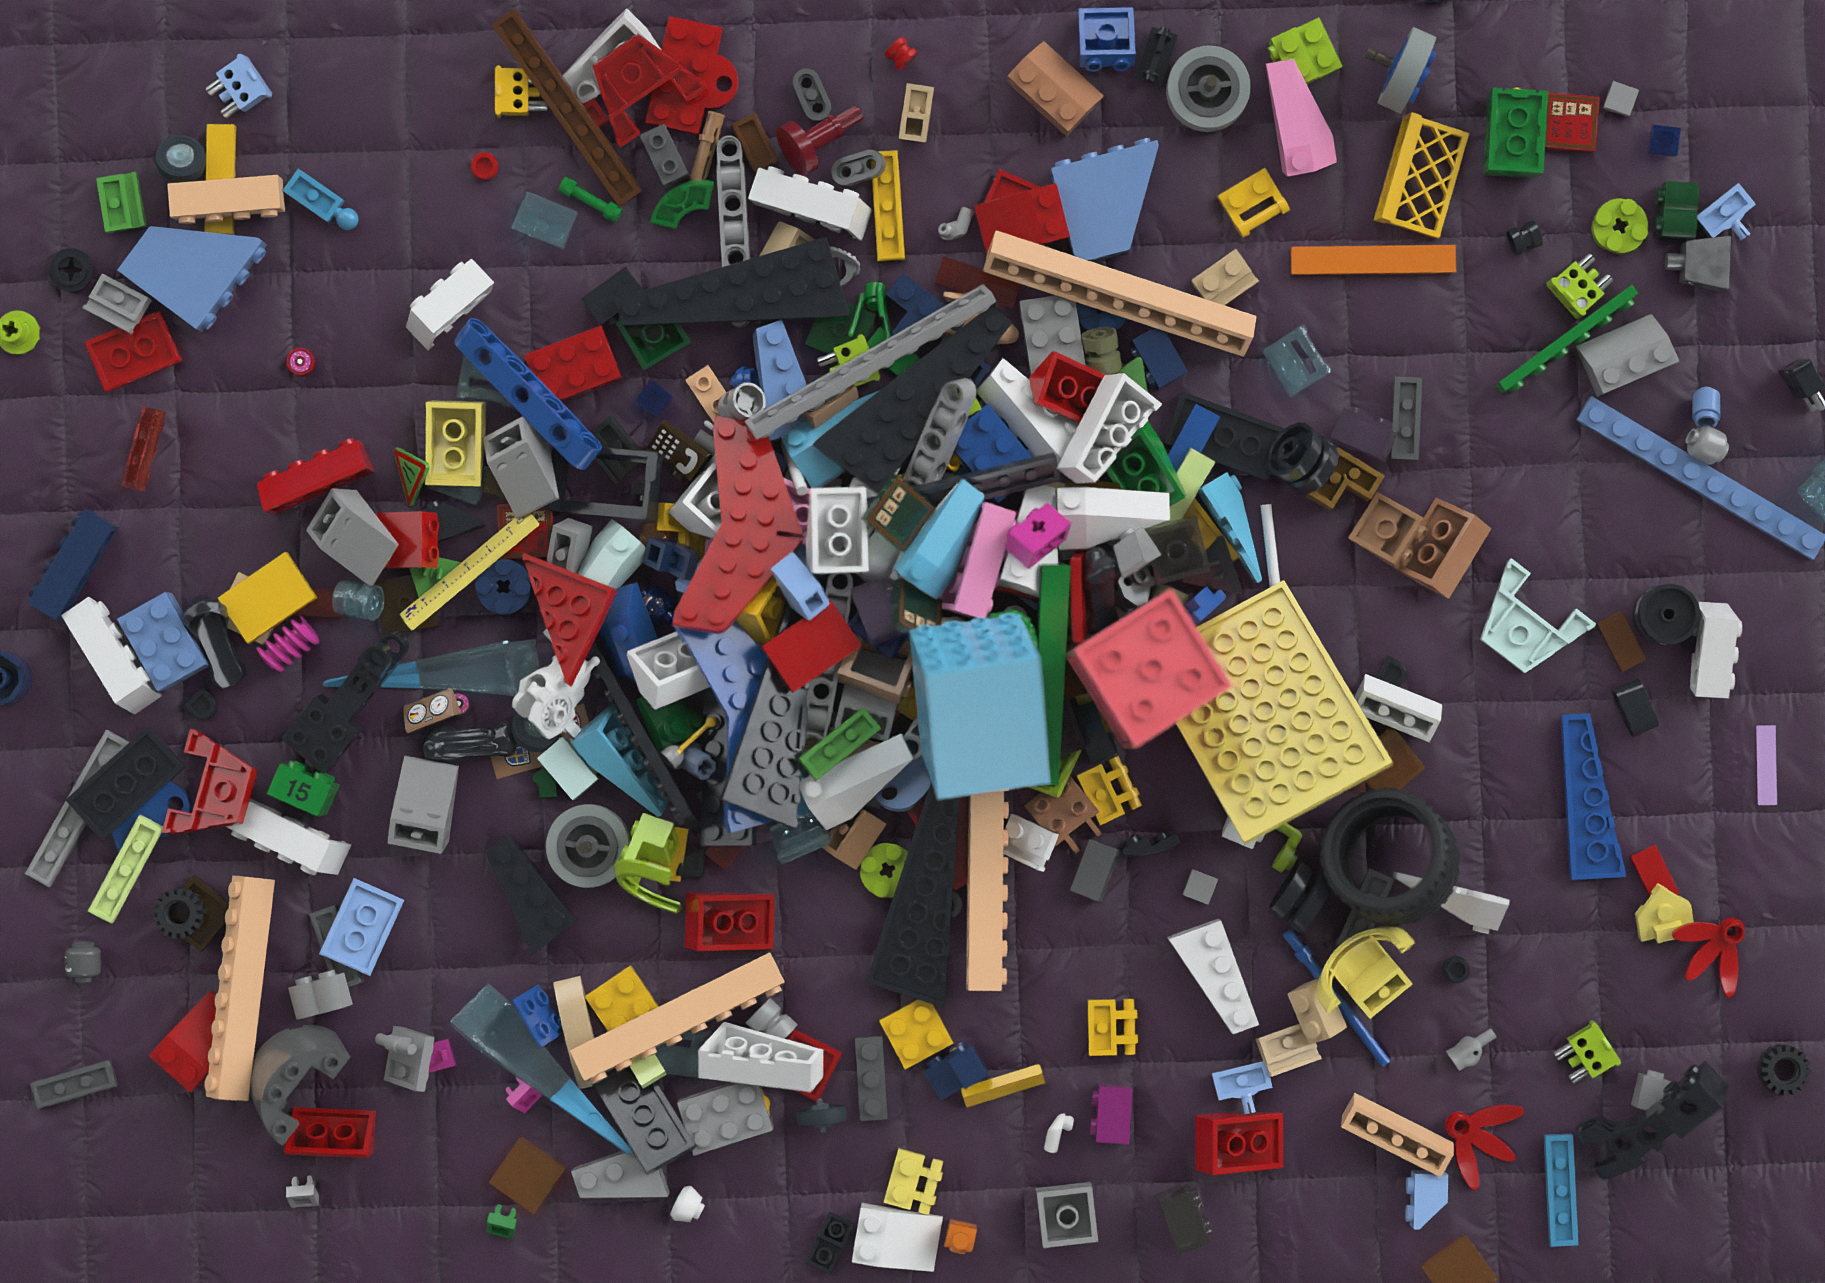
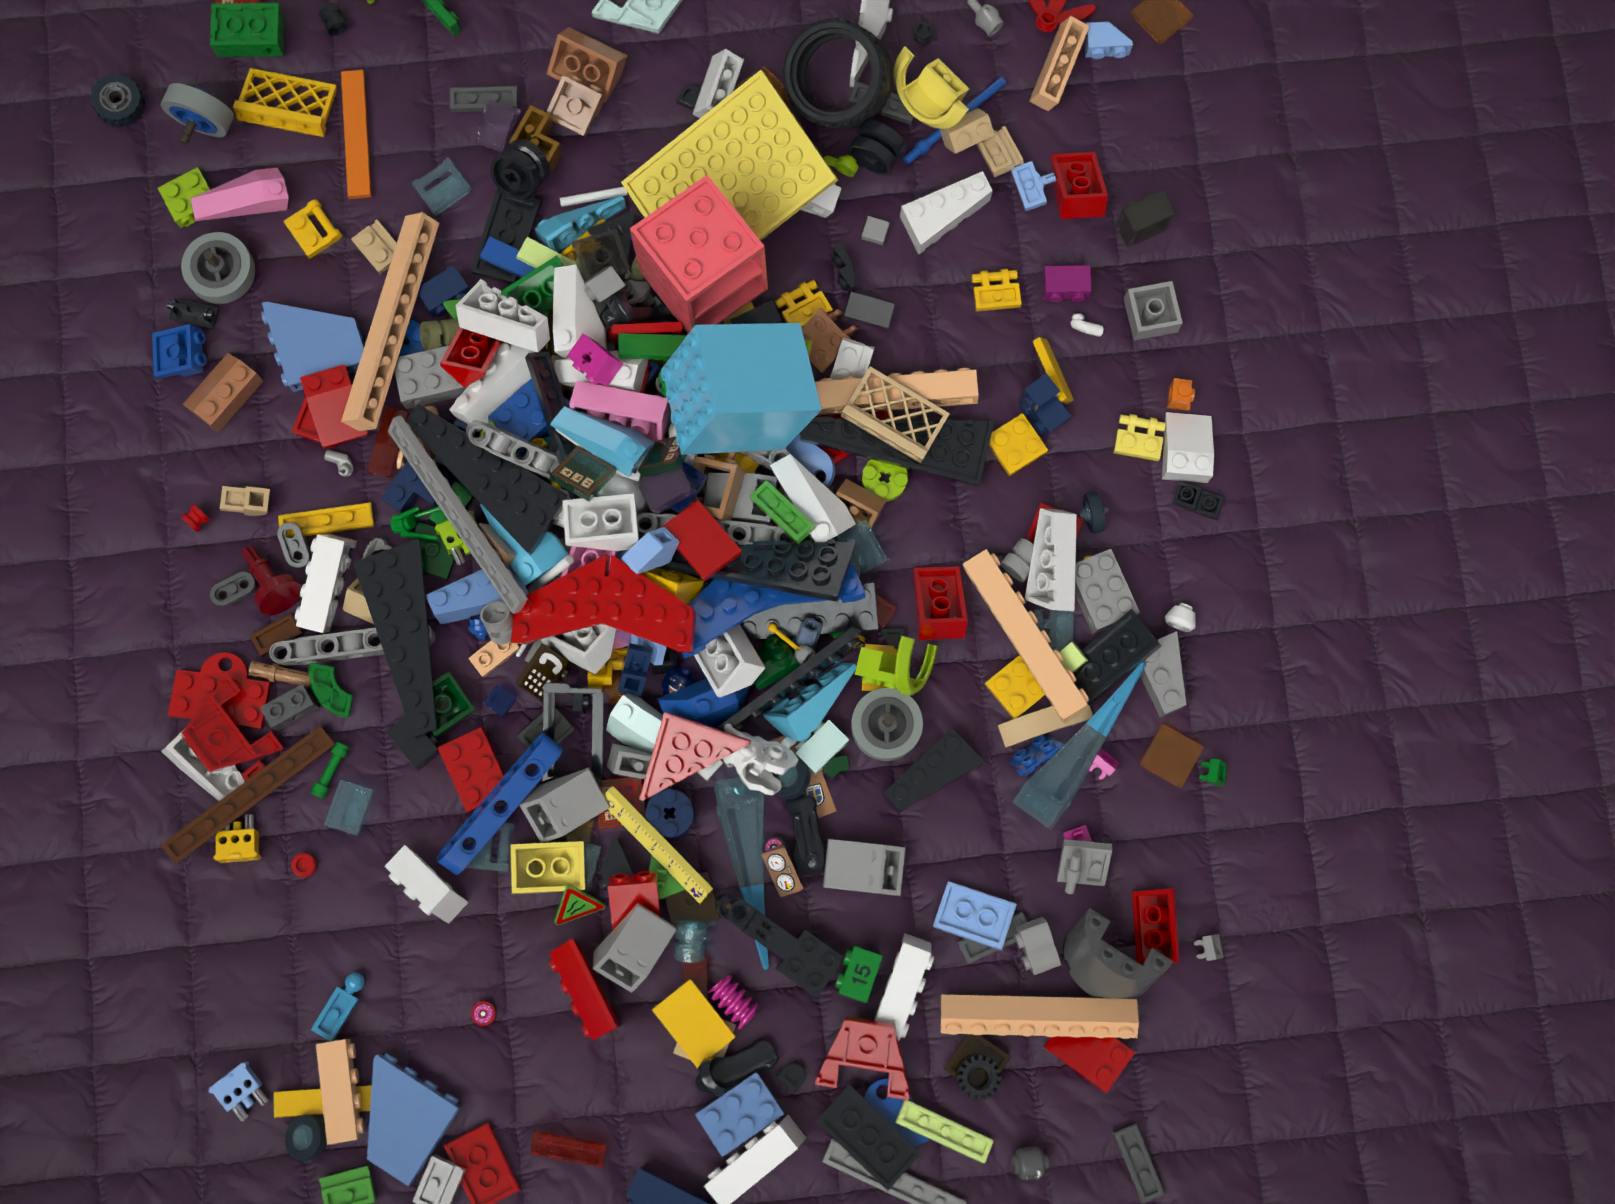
camera: 100 degrees left, 10 degrees down
dark grey plate [855,1036,888,1121] -> none
none -> tan fence [841,367,950,463]

